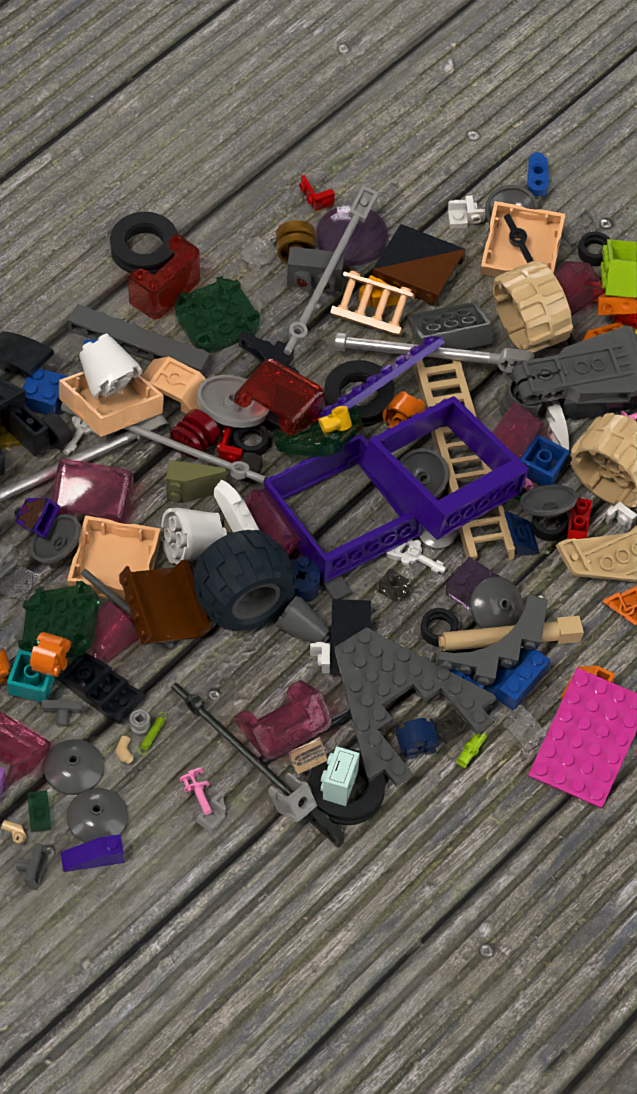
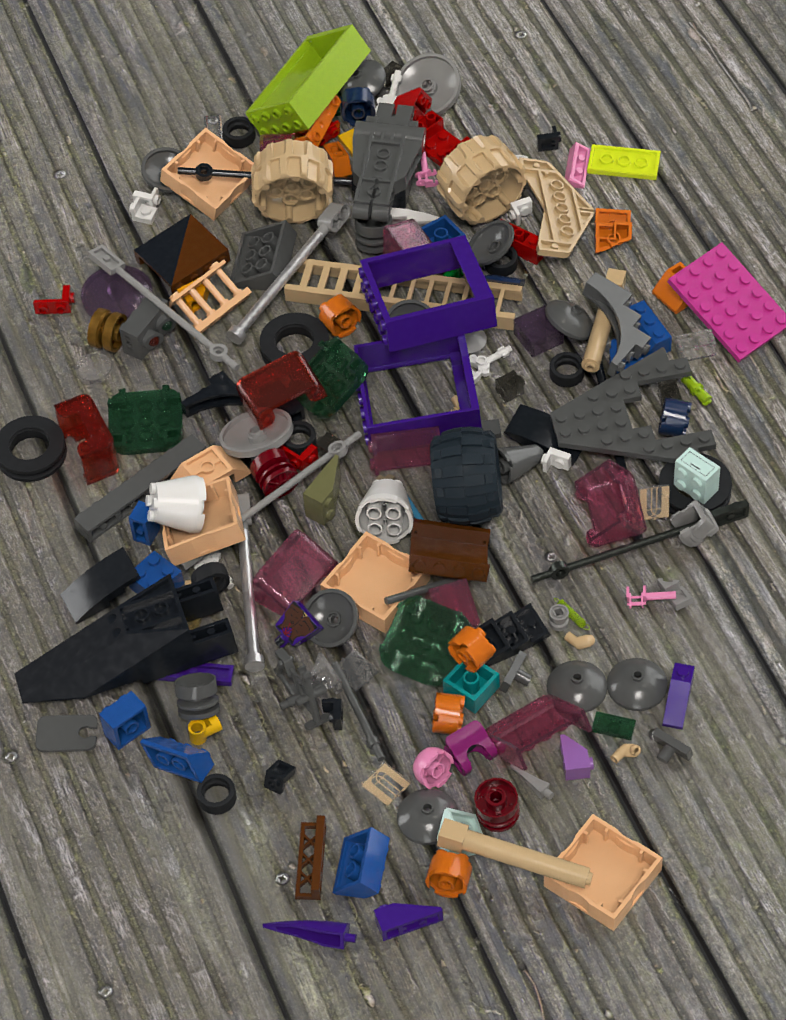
camera: 60 degrees left, 5 degrees down
white brick [214,480,259,532] -> none
dark purple plate [318,335,445,418] -> none
yellow piece [319,406,352,434] -> none
blue piece [527,152,549,197] -> none

